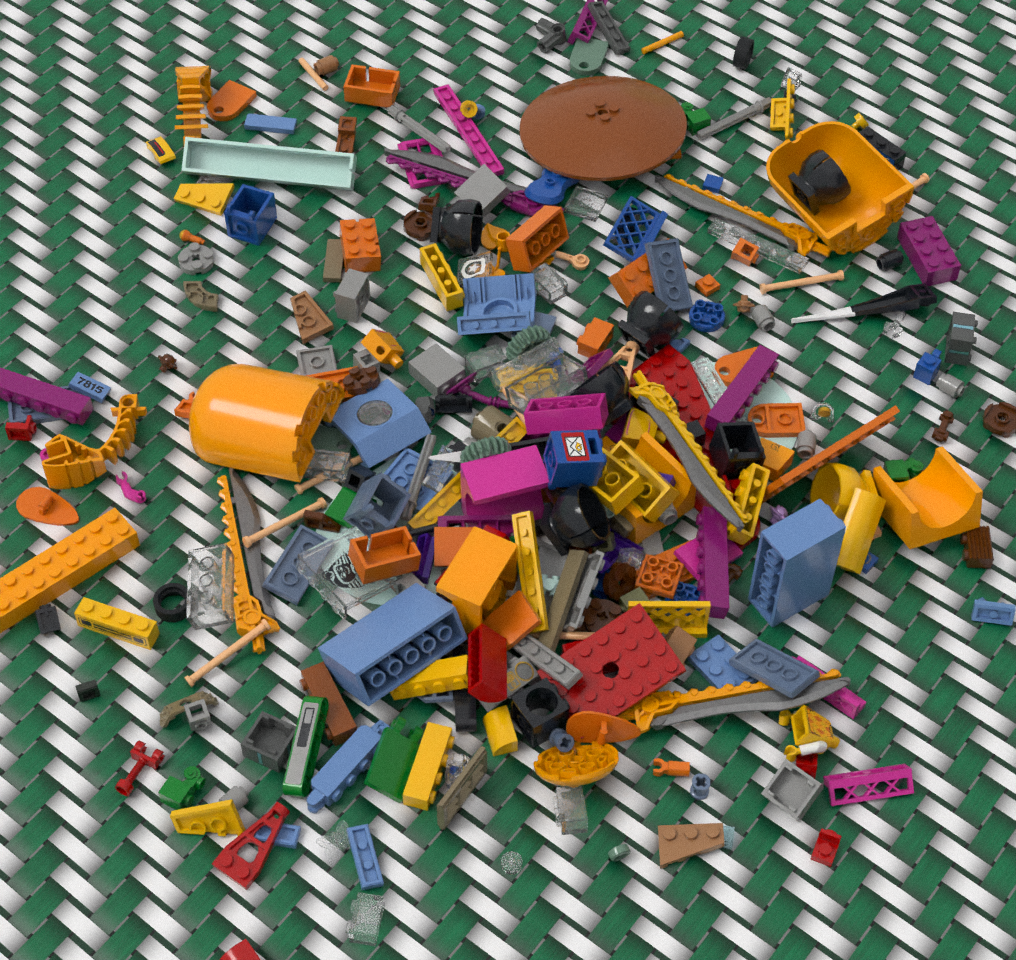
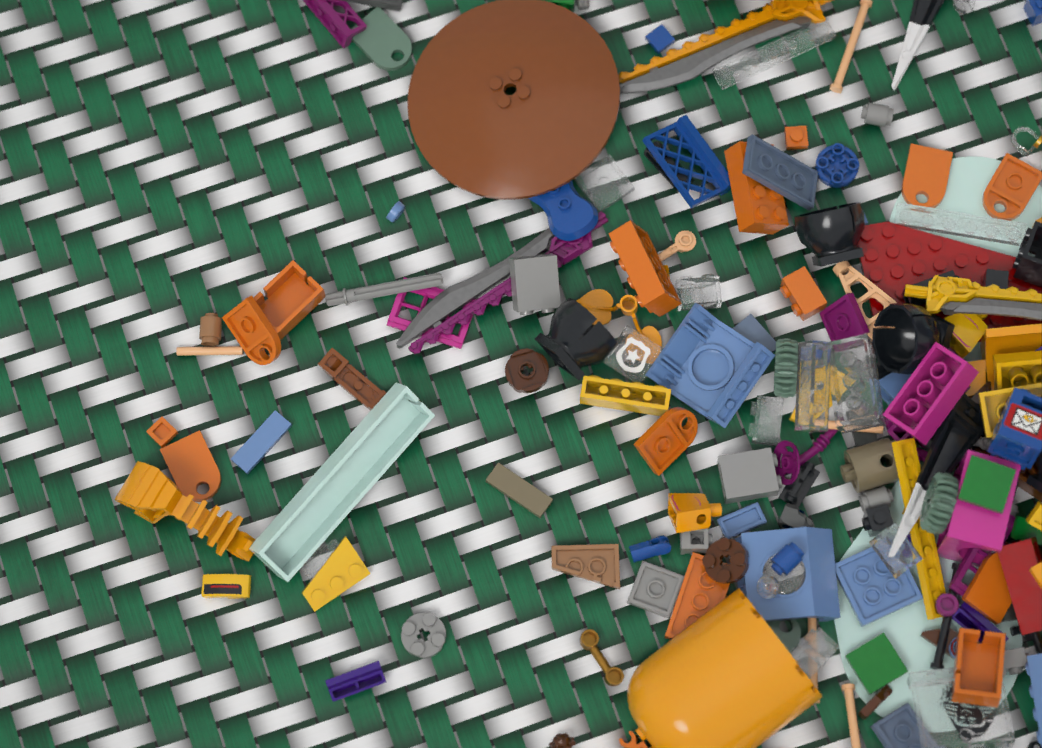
camera: 55 degrees left, 20 degrees up
orange piece [179,230,205,245] -> none
dark tan tile [183,281,219,312] -> none
blue container [224,184,277,246] -> none
light grey container [333,268,371,323] -> none
orange piece [339,218,381,273] -> none
black brick [343,465,376,493] -> none
sand blue container [343,472,411,539] -> none
light grey axle [400,434,436,521] -> none
reddish brown tile [418,193,440,212] -> none
dark pink plate [433,84,504,176] -> none
yellow tile [460,100,478,118] -> none
dark grey piece [536,18,566,53] -> none
magenta brick [704,345,779,431] -> none
orange brick [731,238,760,266] -> none
medium nougat plant [733,295,755,313] -> none
none -> orange plate [146,417,178,448]
none -> orange tile [222,295,281,365]
none -> dark purple piece [325,661,386,702]
none -> pearl gold bar [580,629,624,686]
none -> blue bar [629,535,671,562]
none -> orange tile [633,407,698,476]
none -> medium blue tile [717,502,767,539]
none -> clear tile [757,575,779,599]
none -> blue brick [771,542,804,576]
none -> magenta tile [935,593,959,617]
none -> green tile [957,455,1016,514]

